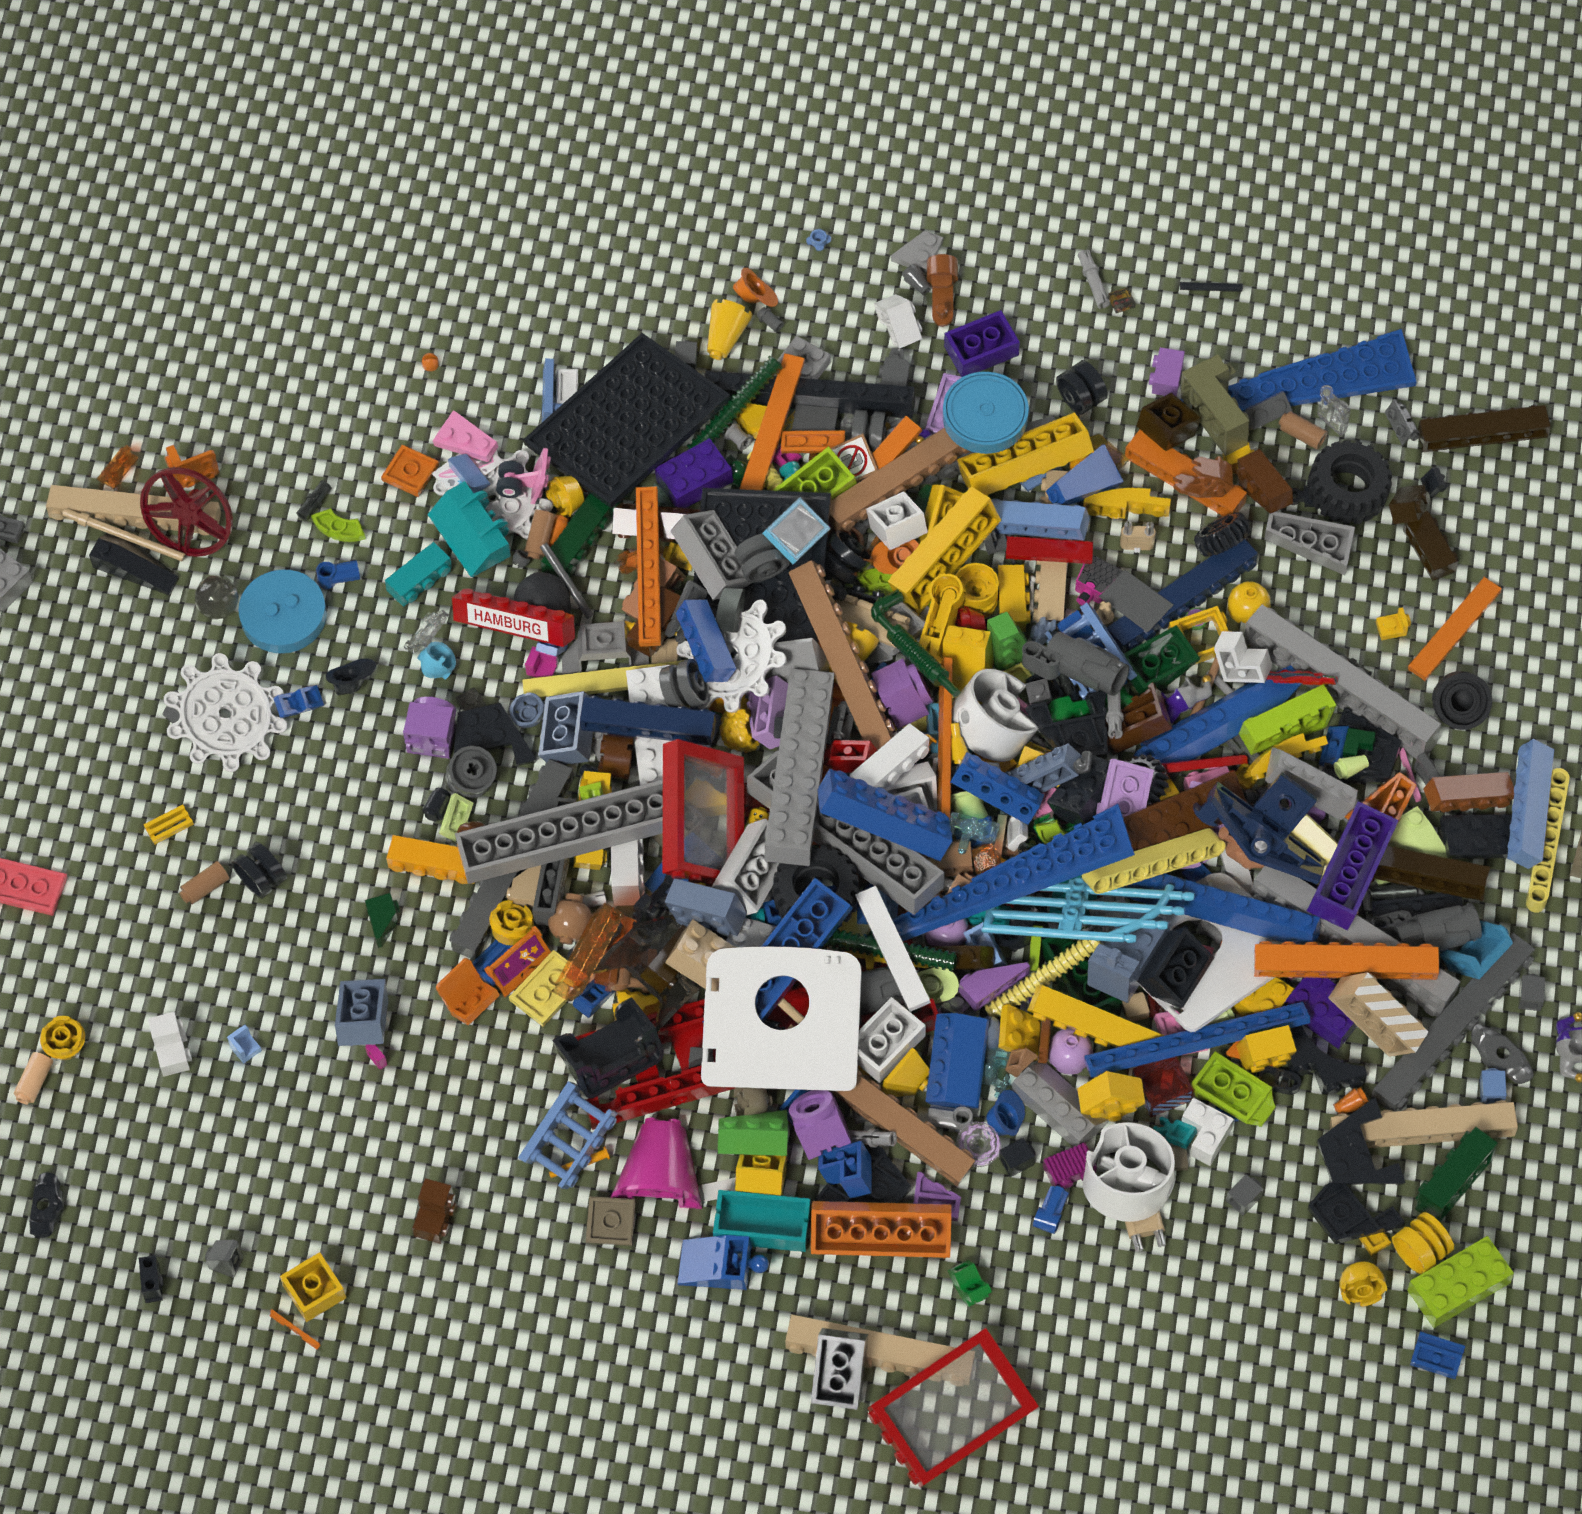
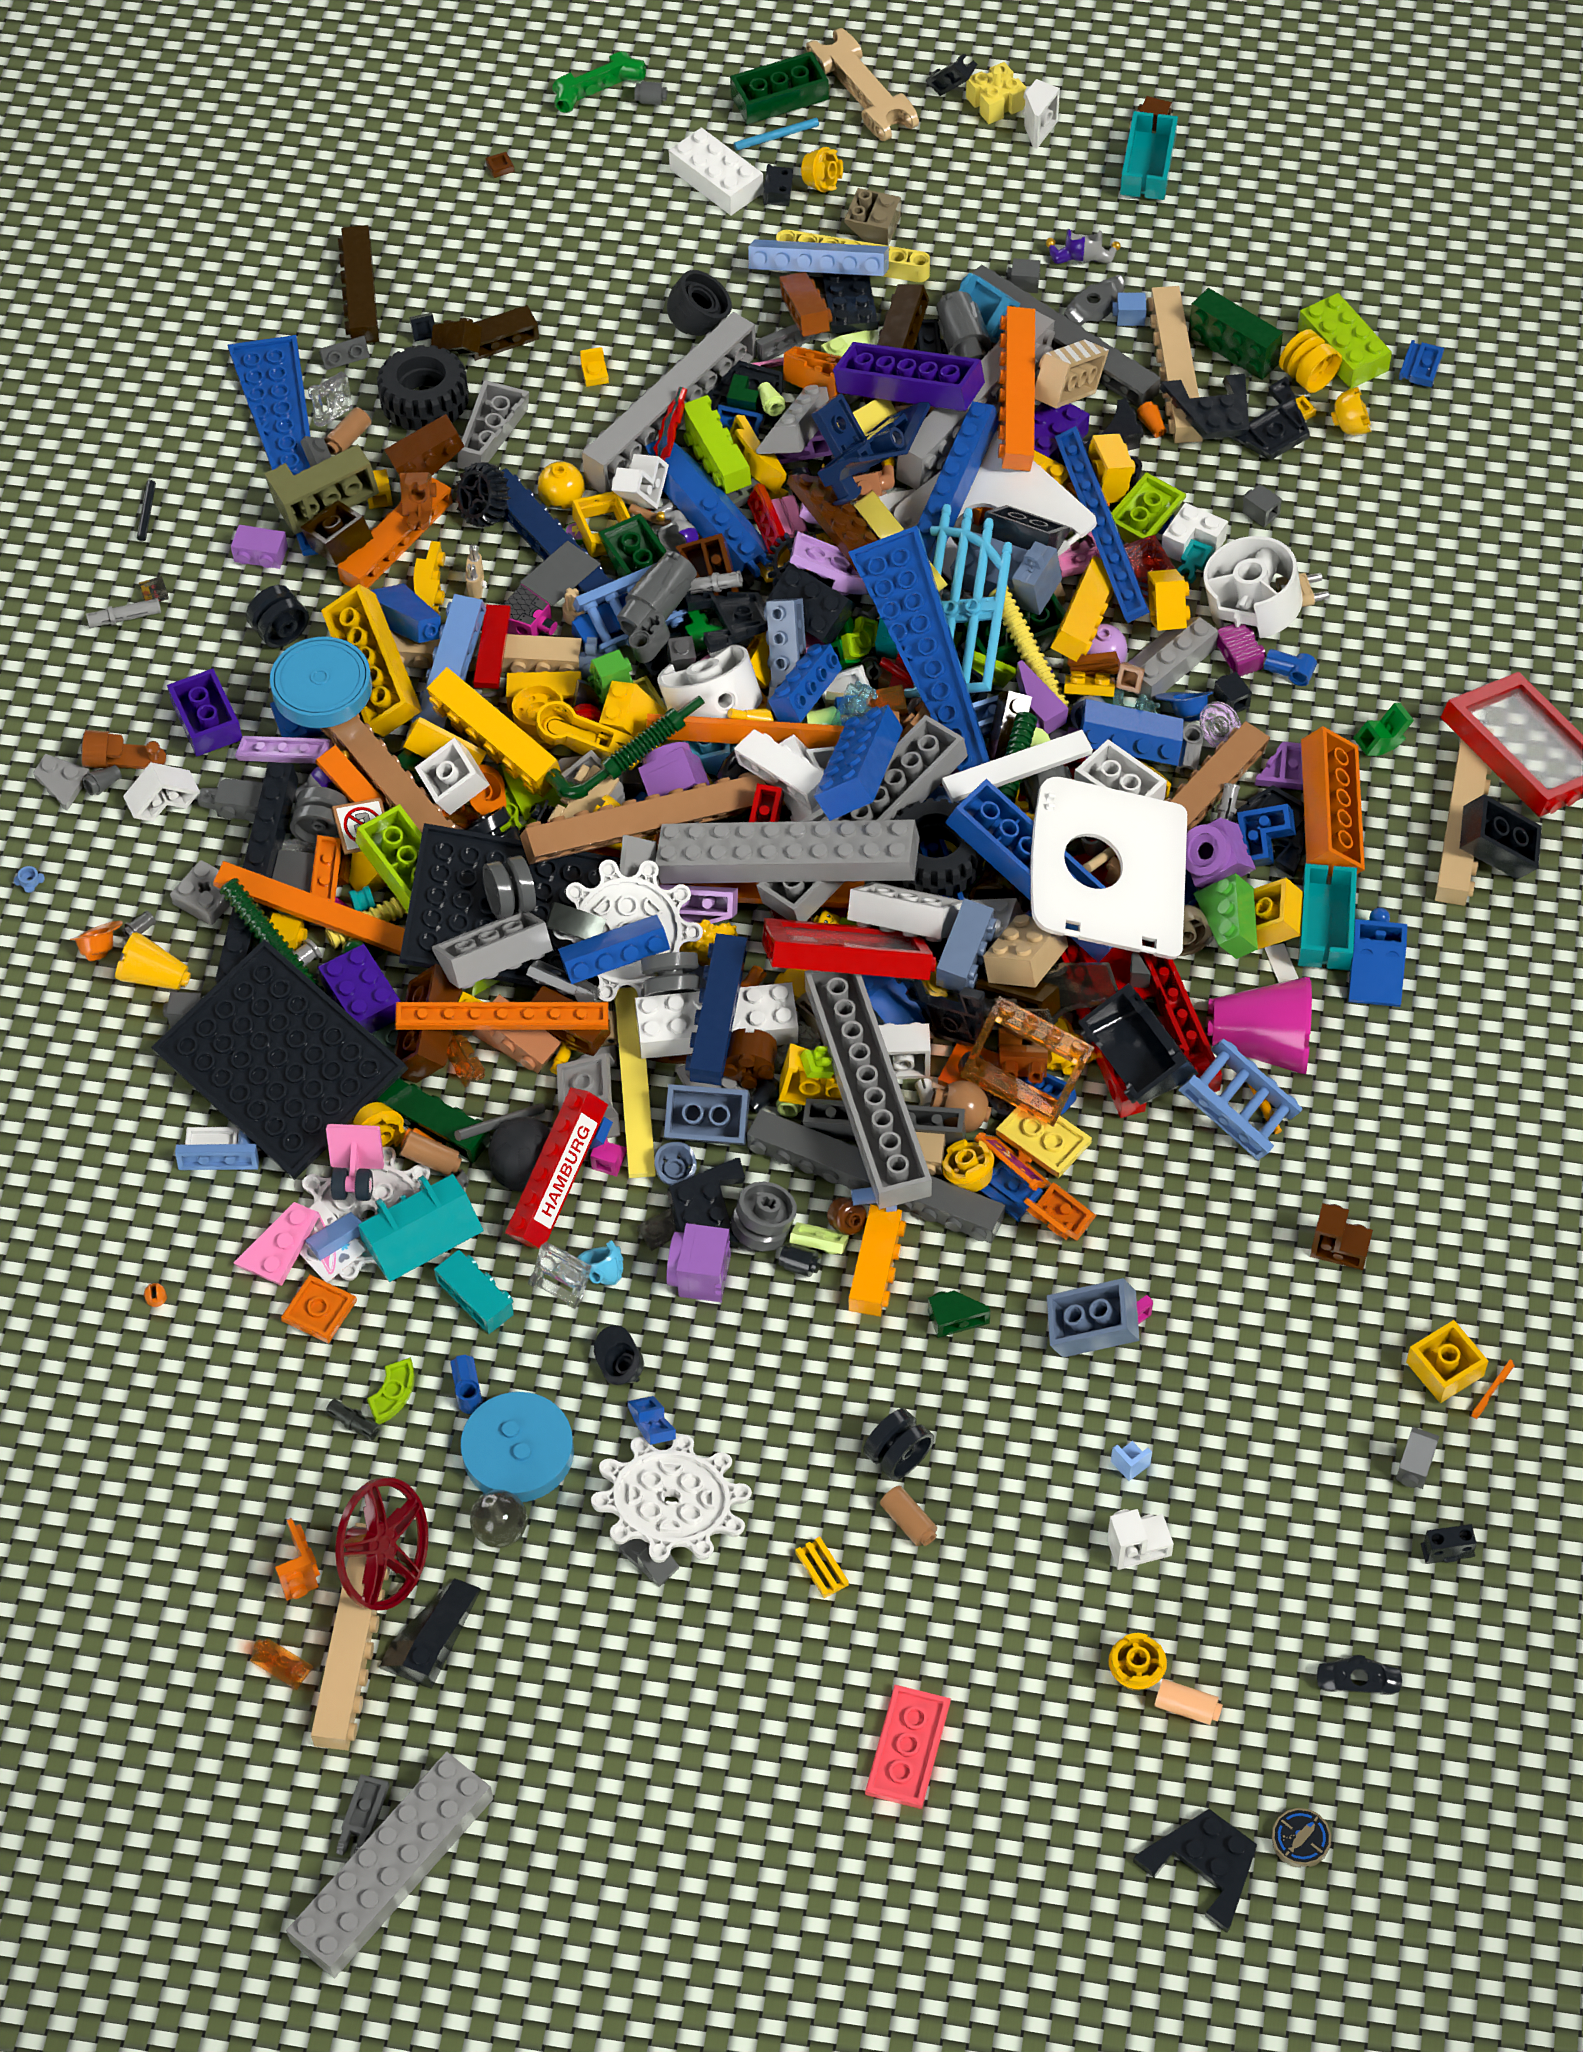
camera: 90 degrees left, 5 degrees down
tan bar [62,508,185,561] -> none
dark tan plate [586,1196,636,1246] -> none
tile [762,498,830,564] -> none
black tile [773,711,784,739] -> none
dark grey arm [1073,751,1092,774] -> none
orange tile [1408,577,1502,681] -> none

